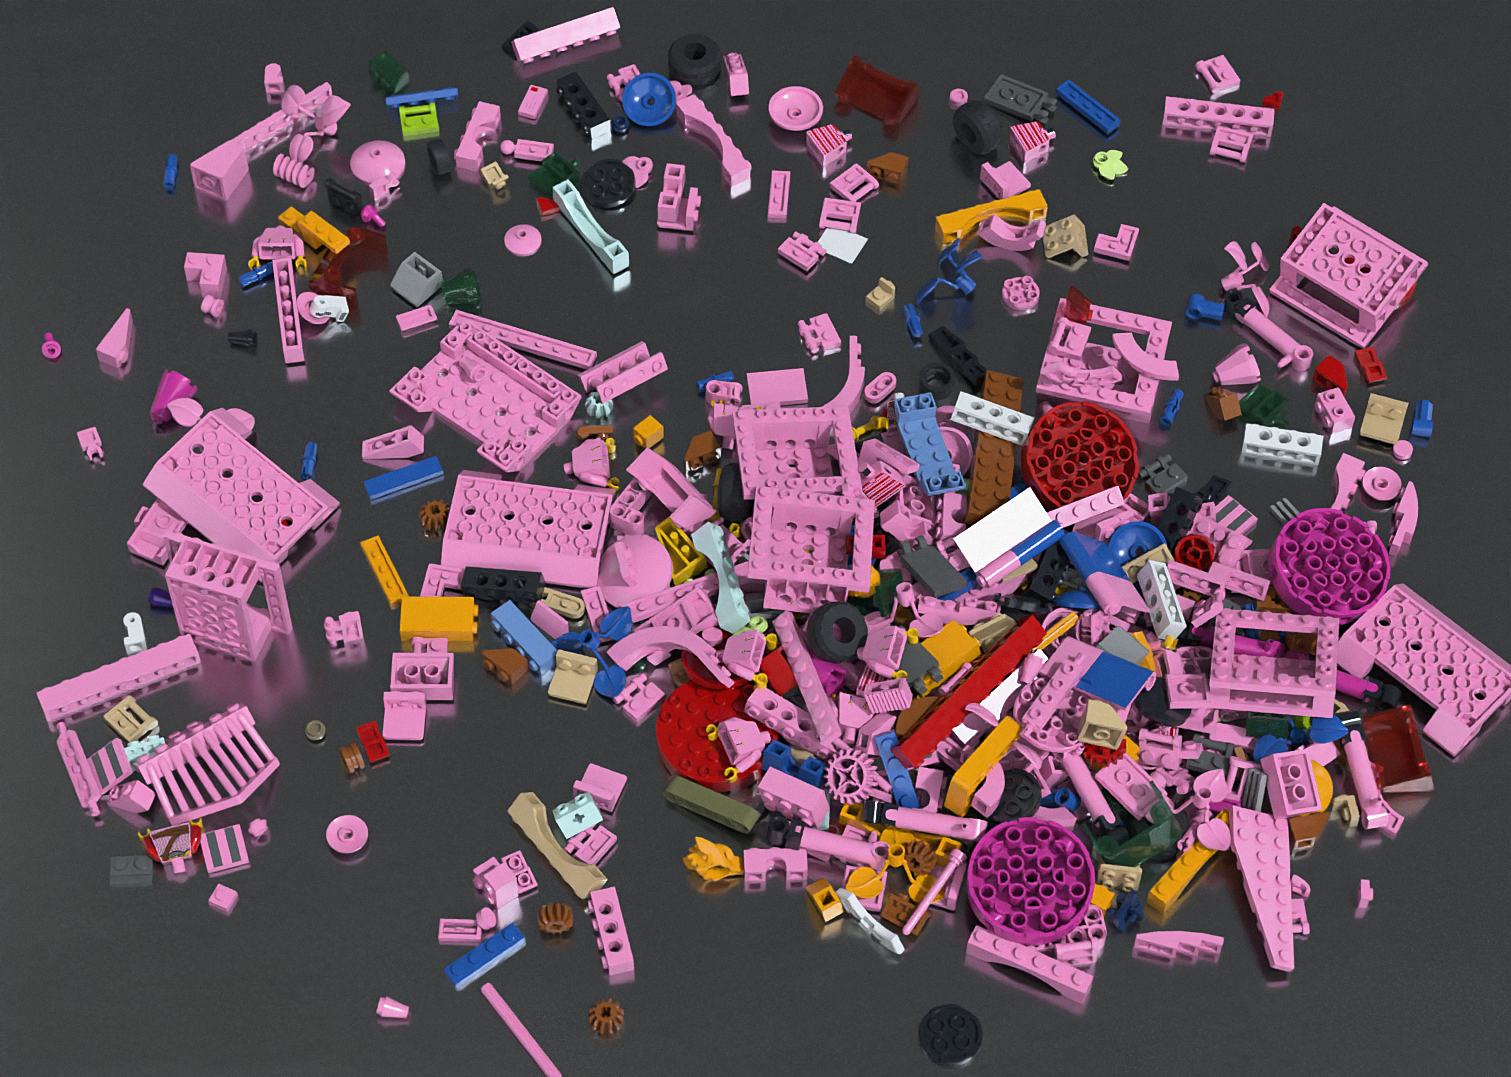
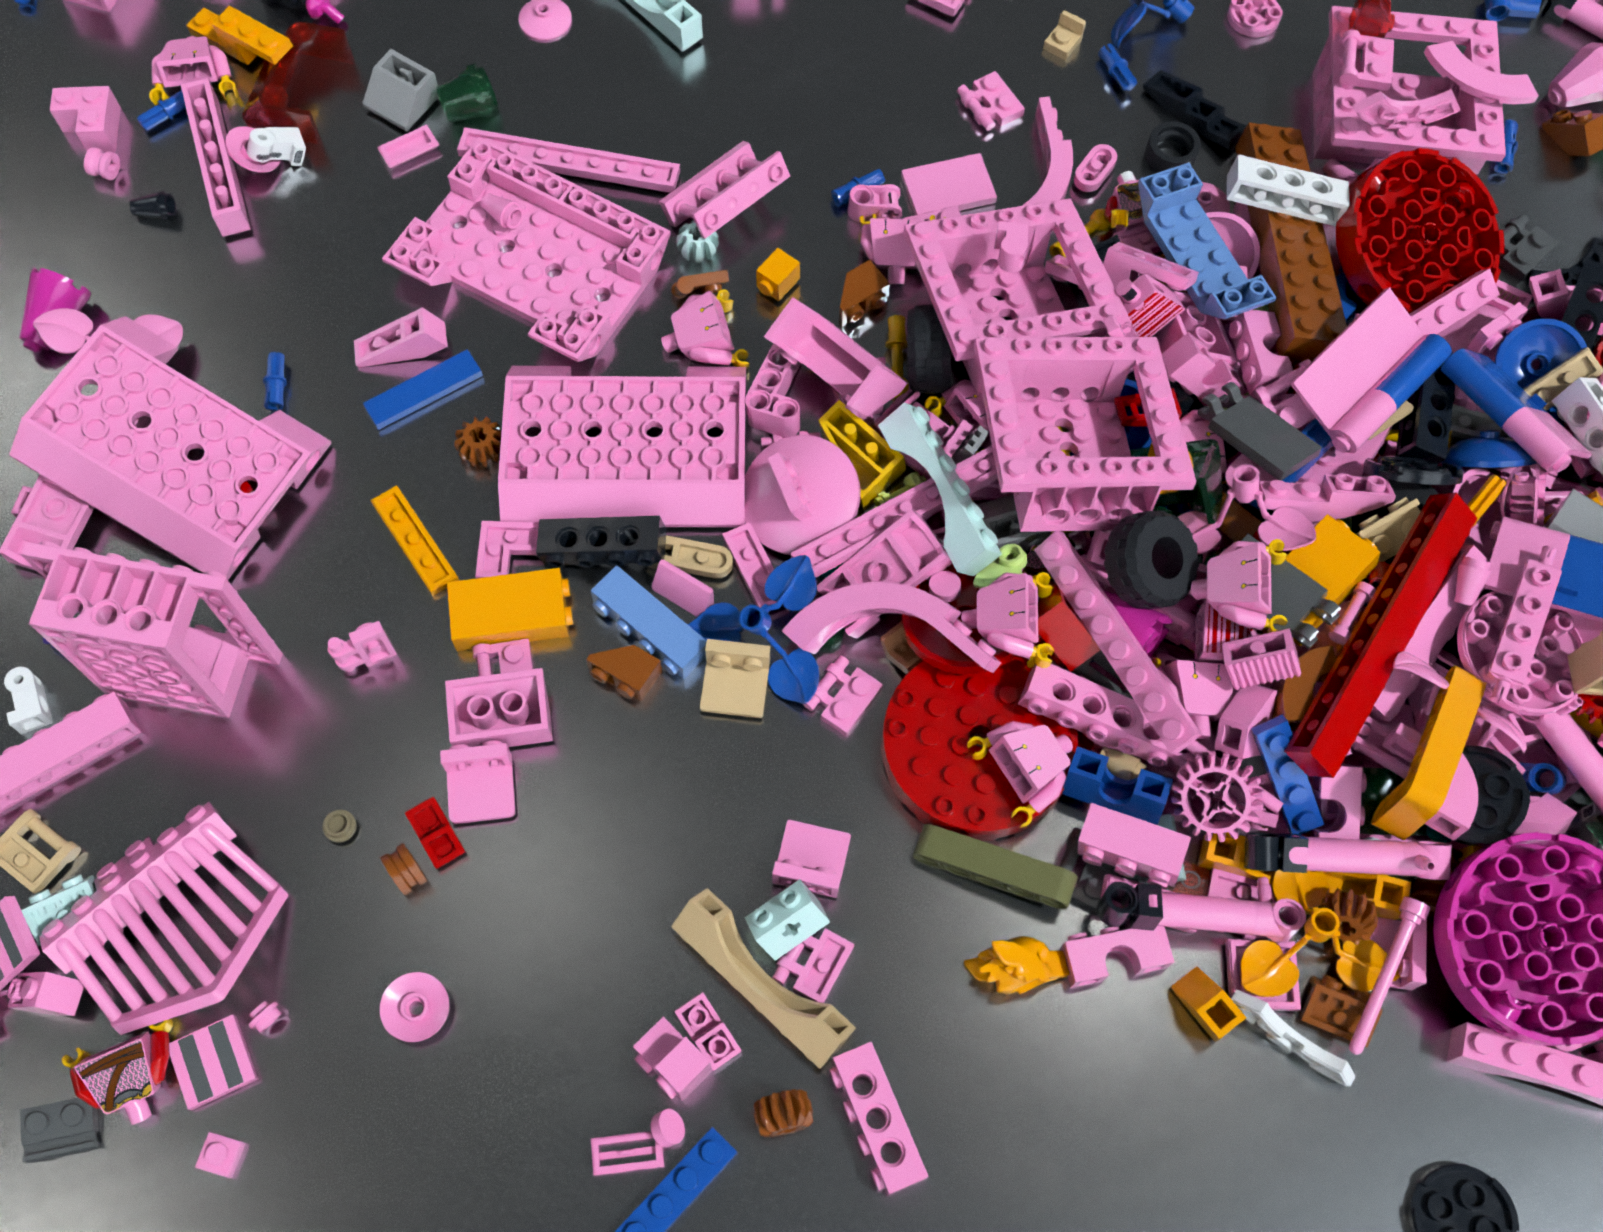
camera: 10 degrees left, 10 degrees up
none -> bright pink leg [994,221,1028,272]

